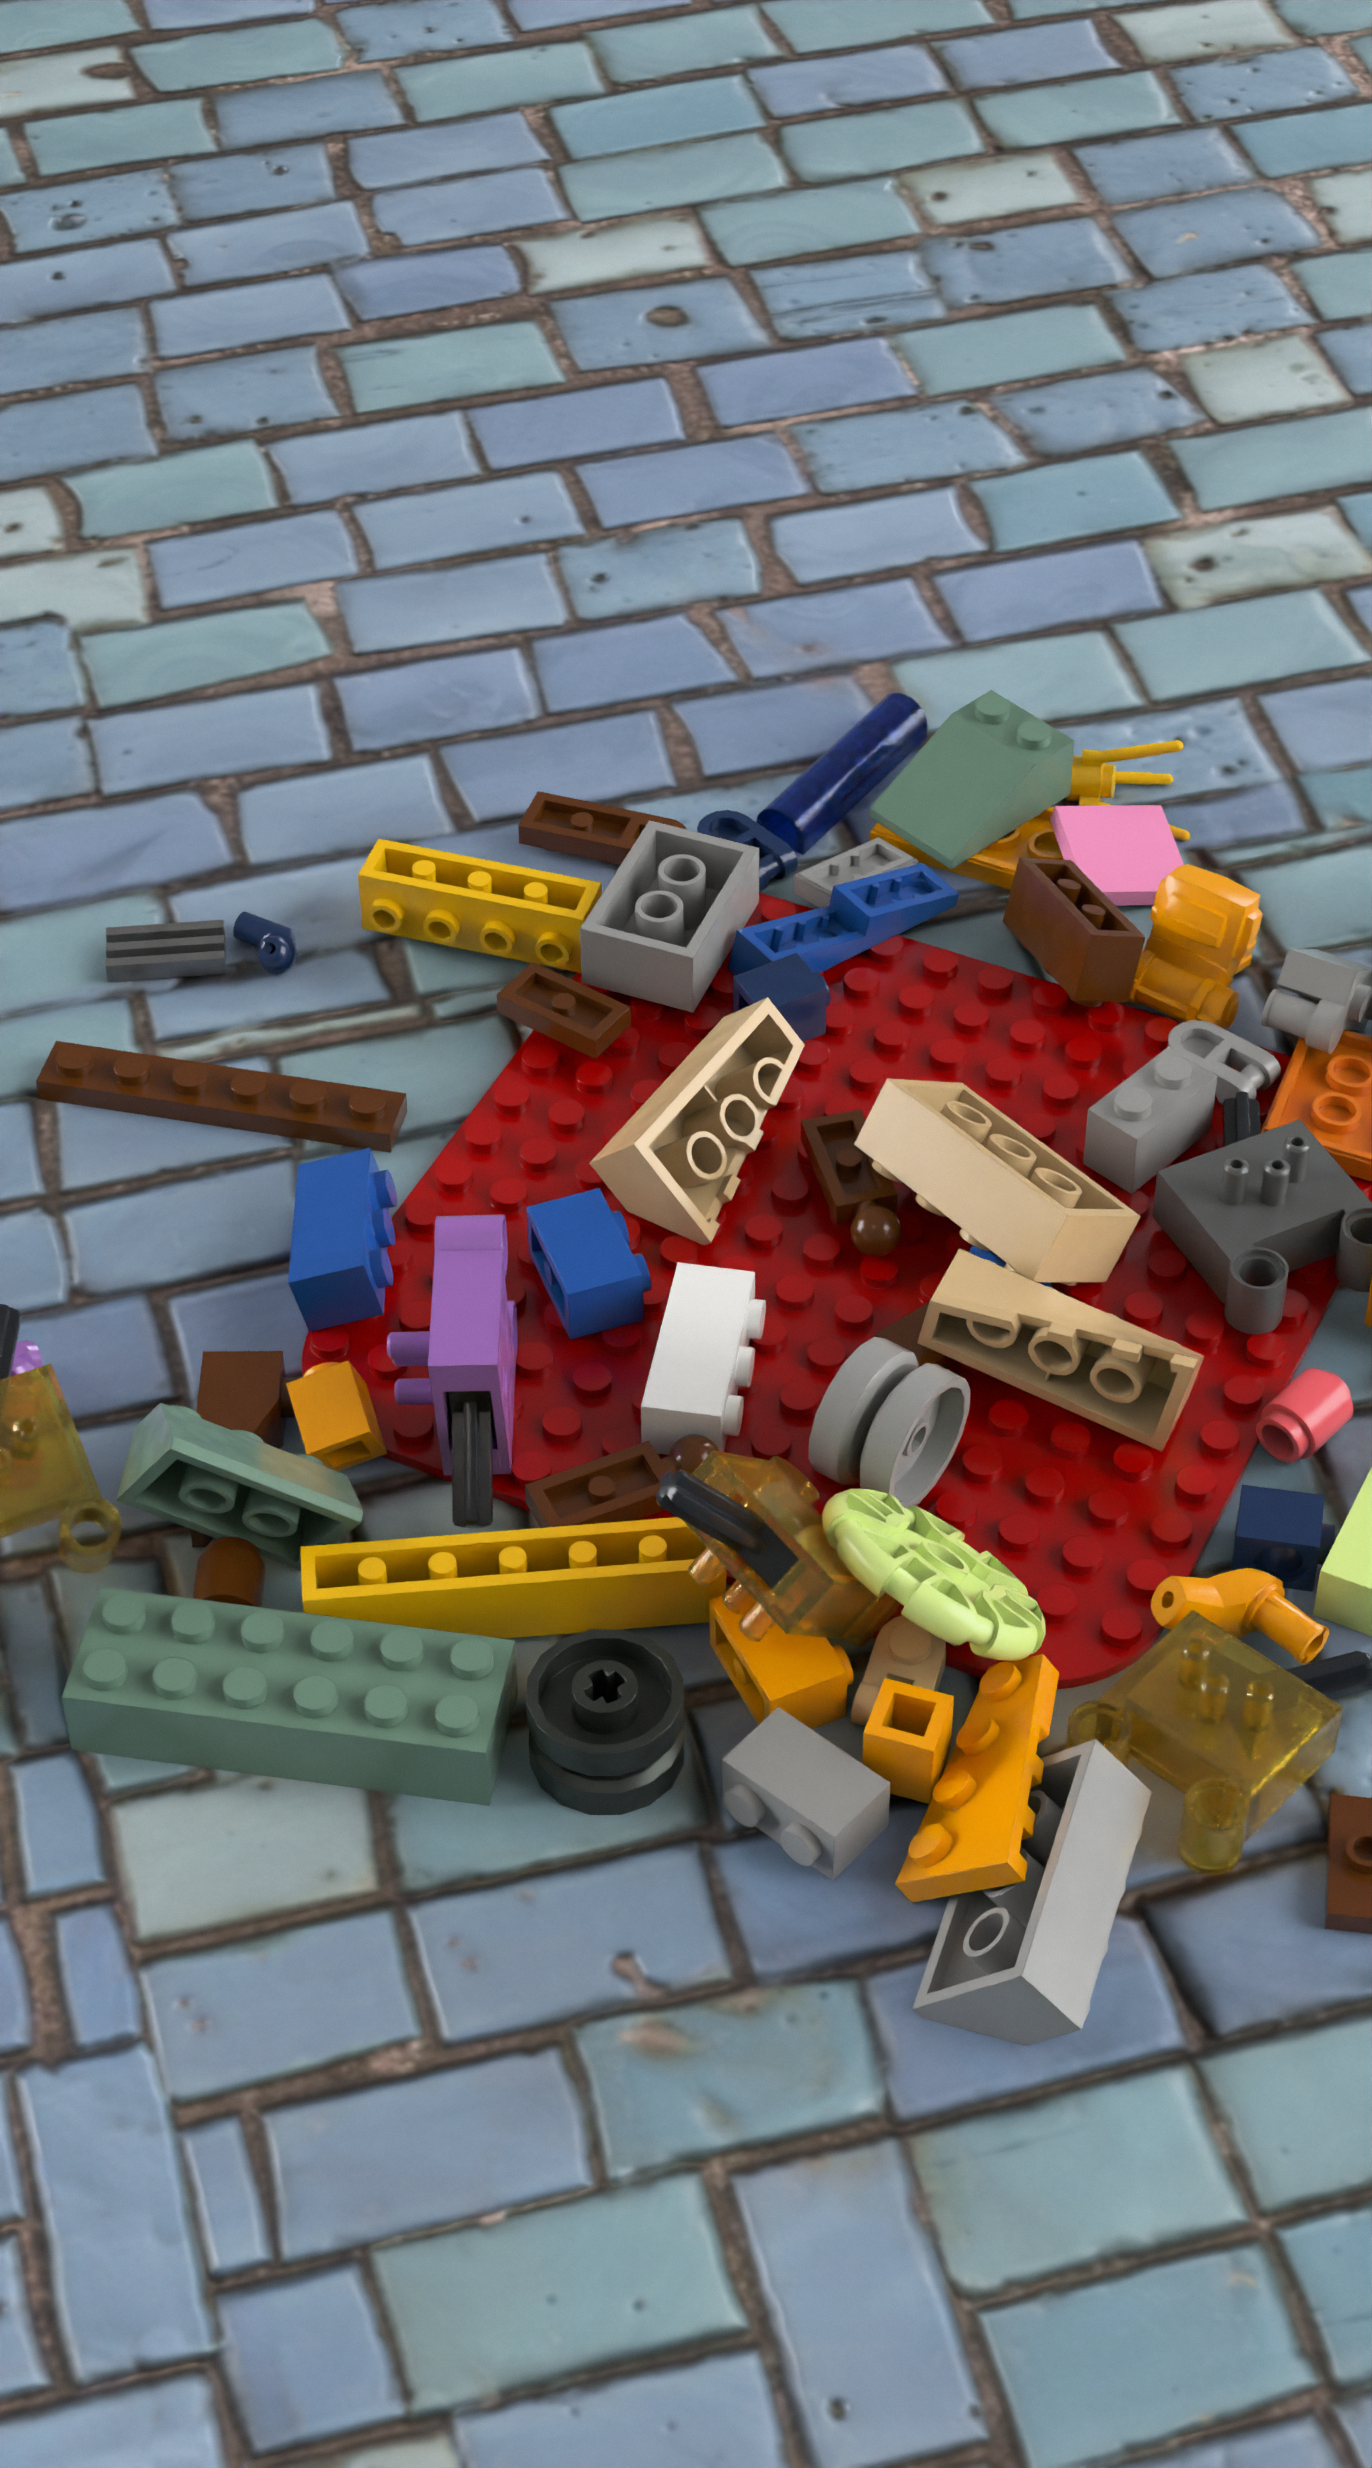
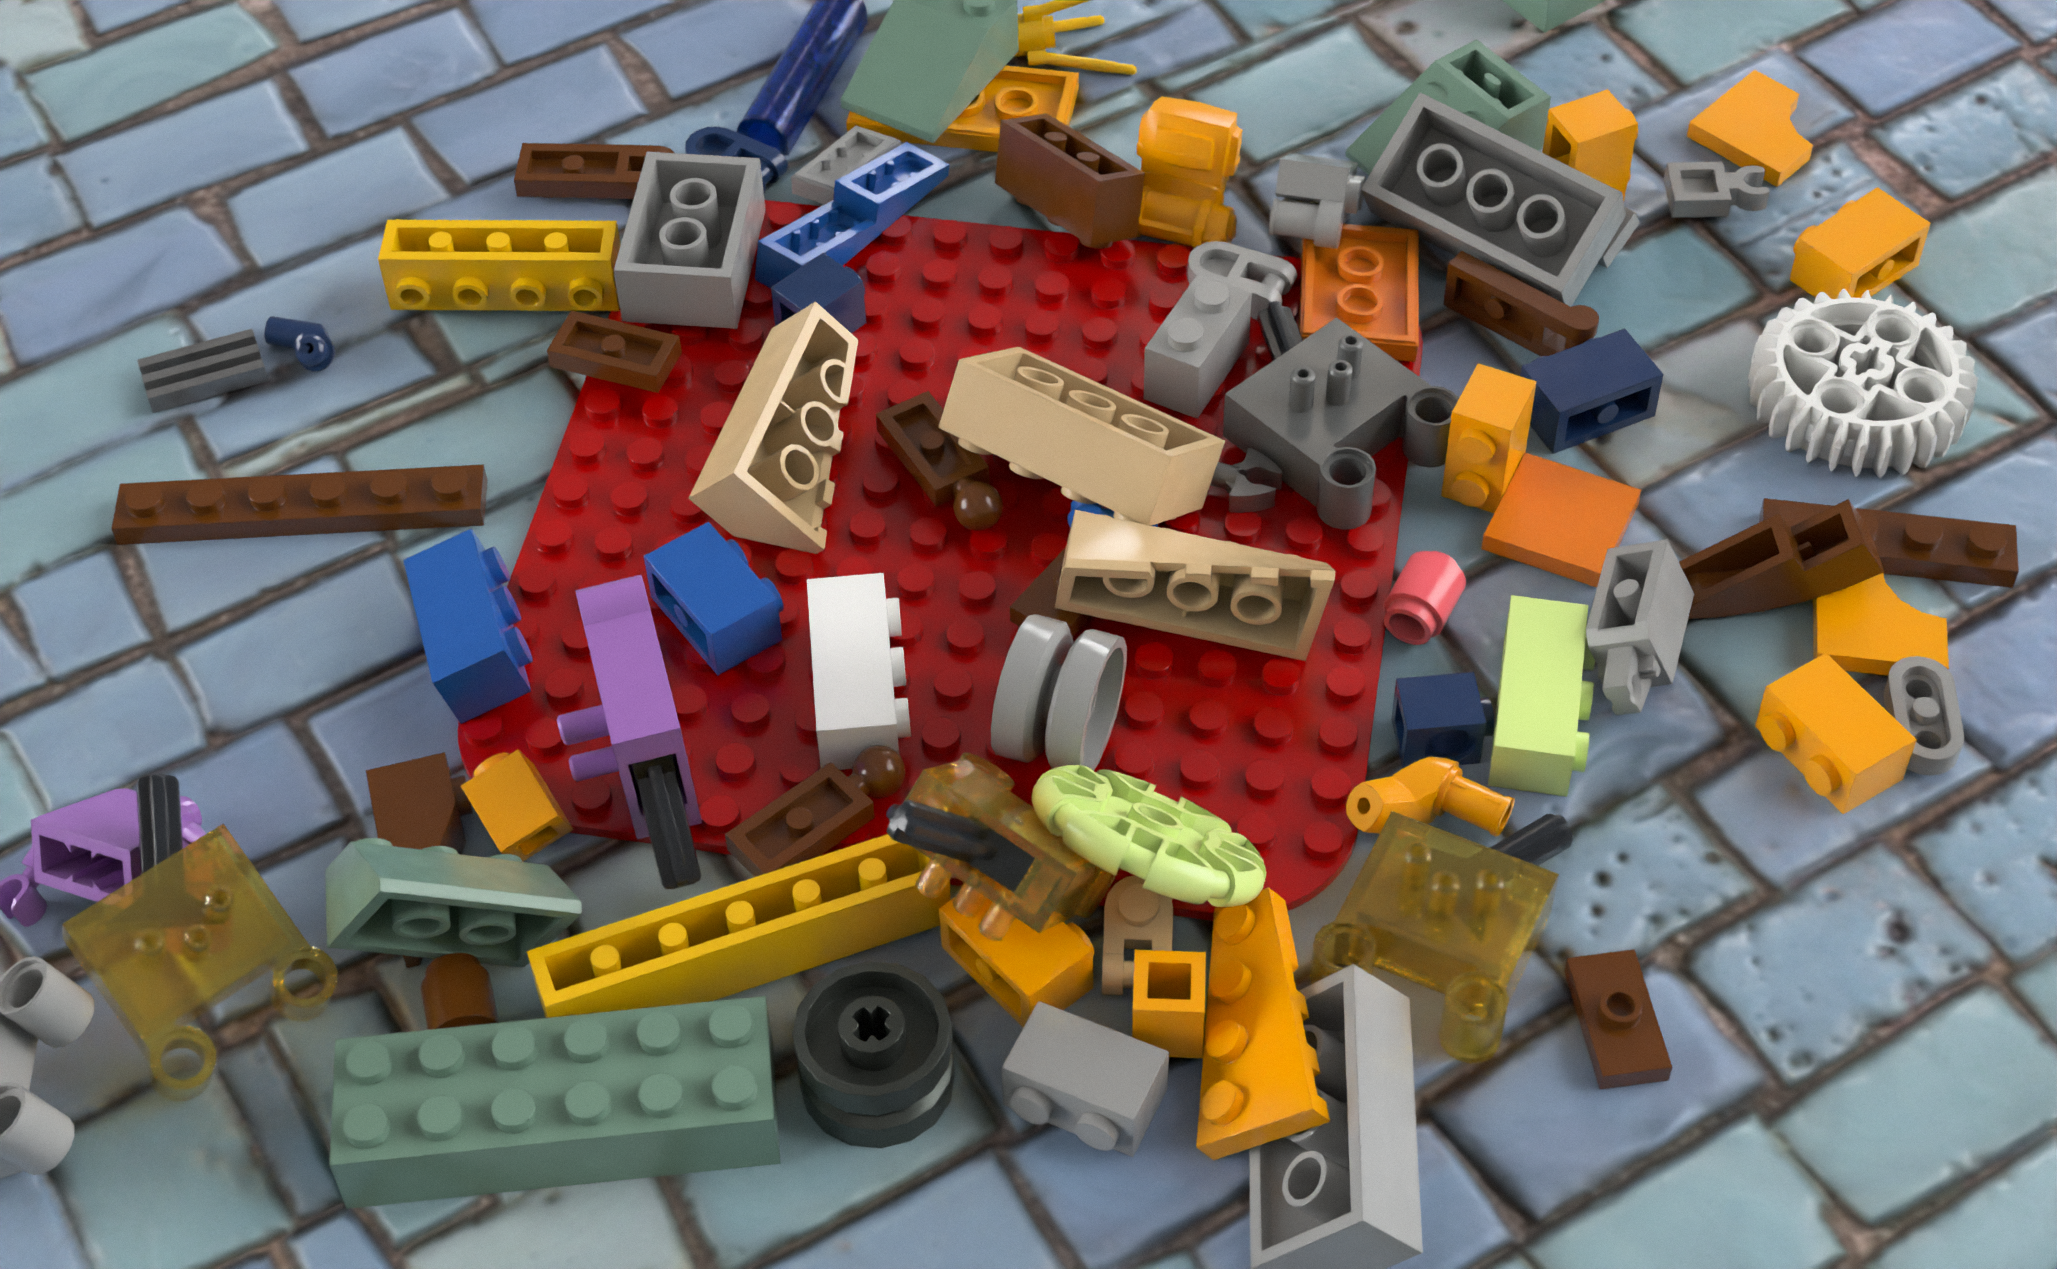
camera: 15 degrees left, 5 degrees up
bright pink tile [1050,805,1184,906] -> none
none -> flat silver bar [1210,448,1282,513]

